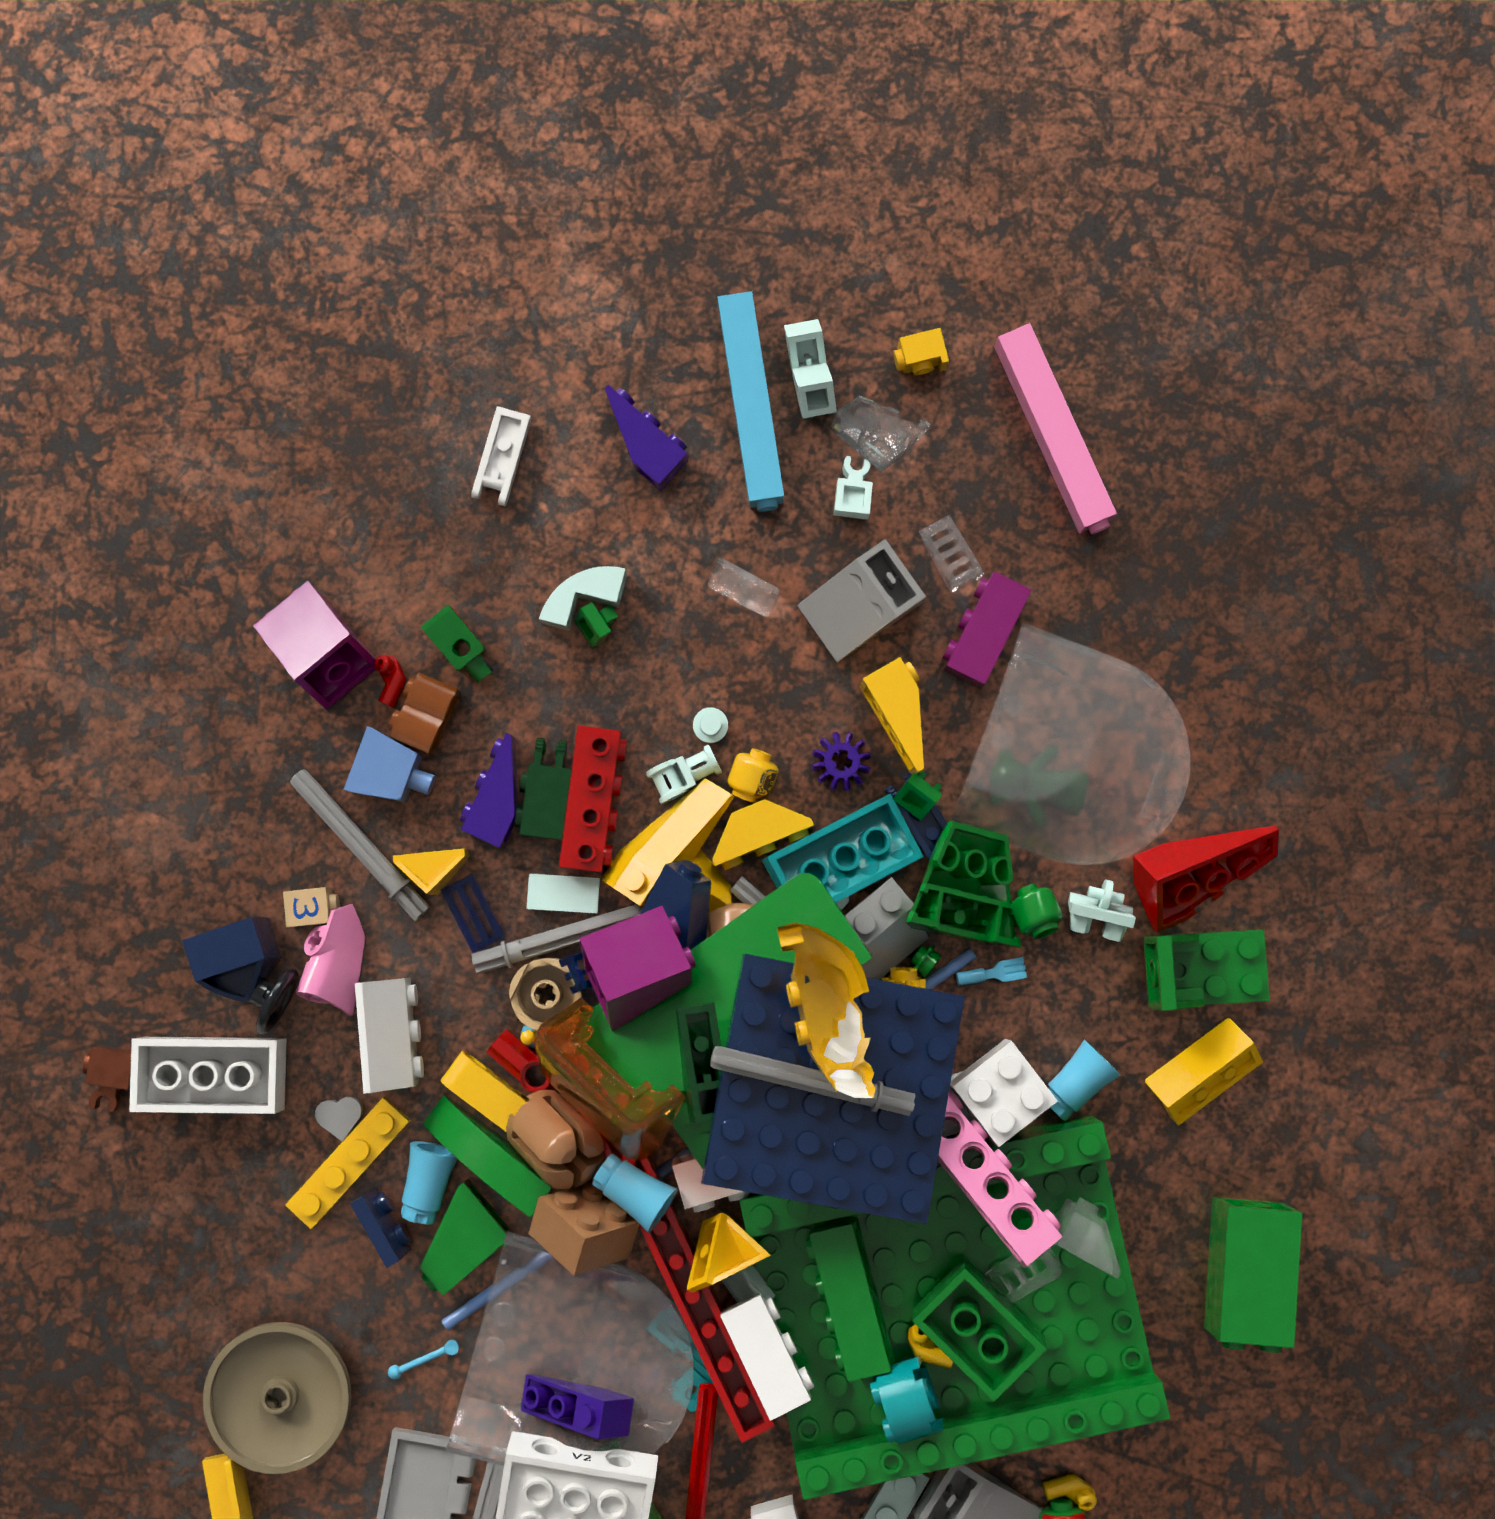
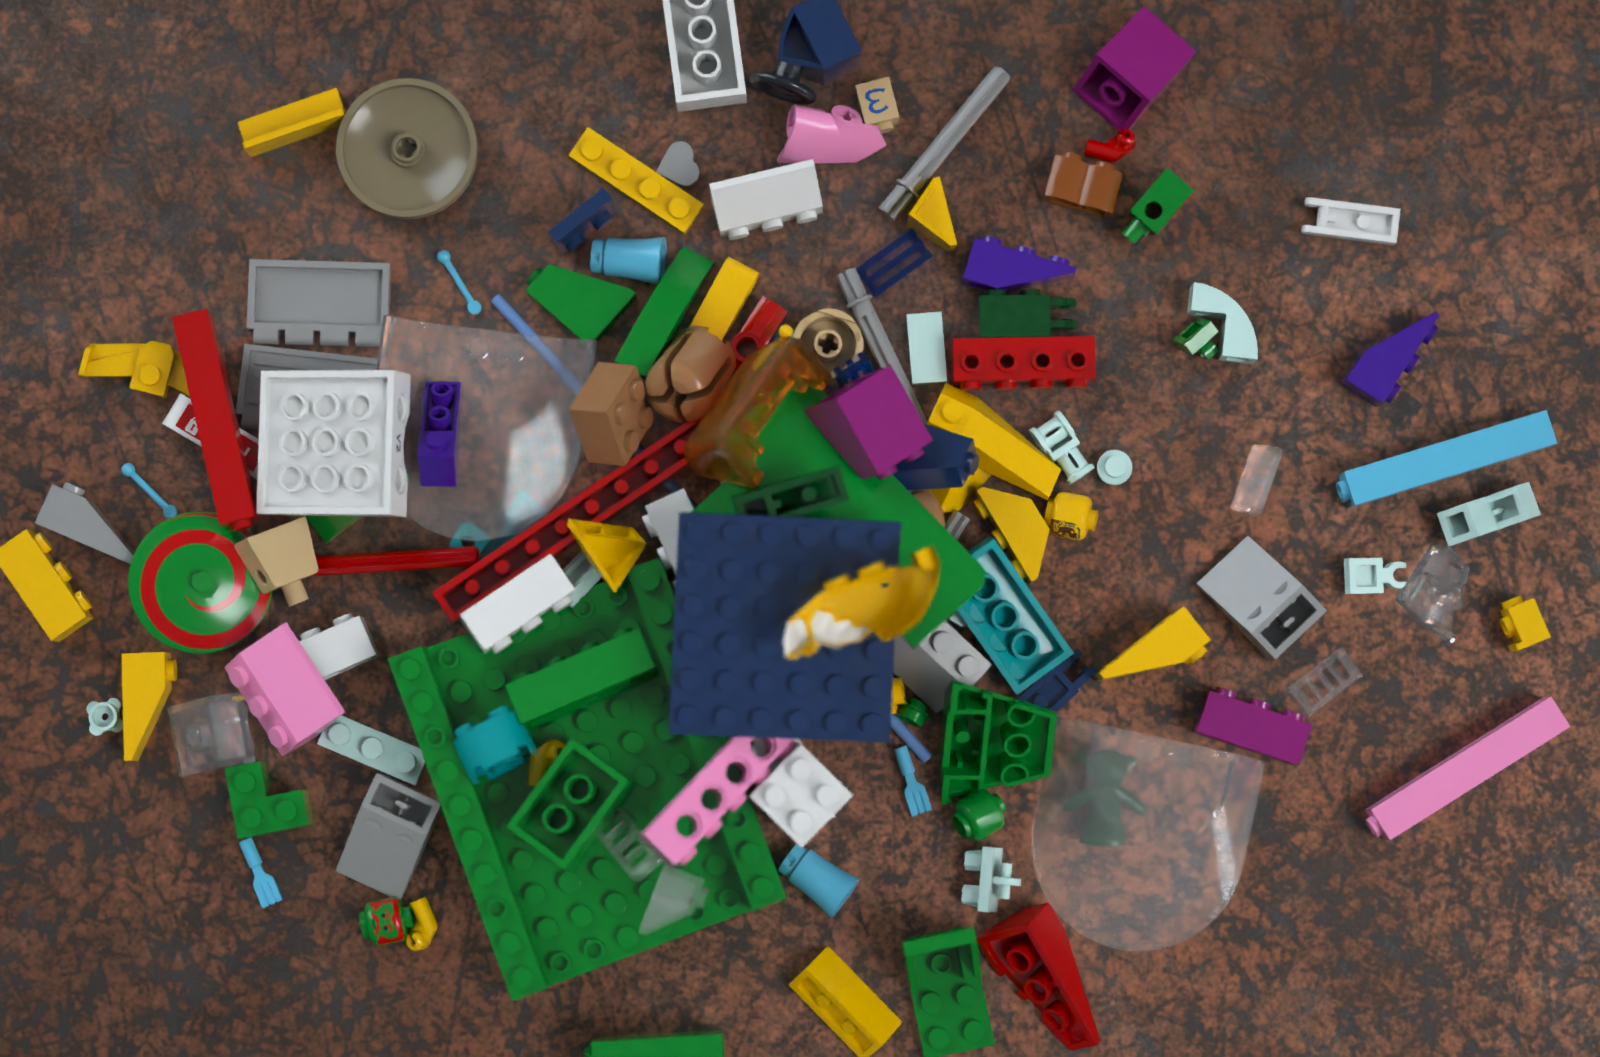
camera: 75 degrees right, 0 degrees up
medium blue torso [343,726,436,802] -> none
medium azure plant [592,1154,678,1233] -> none
light grey axle [710,1046,916,1116] -> none
dark purple gear [811,732,871,792] -> none
green tile [893,771,942,821] -> none

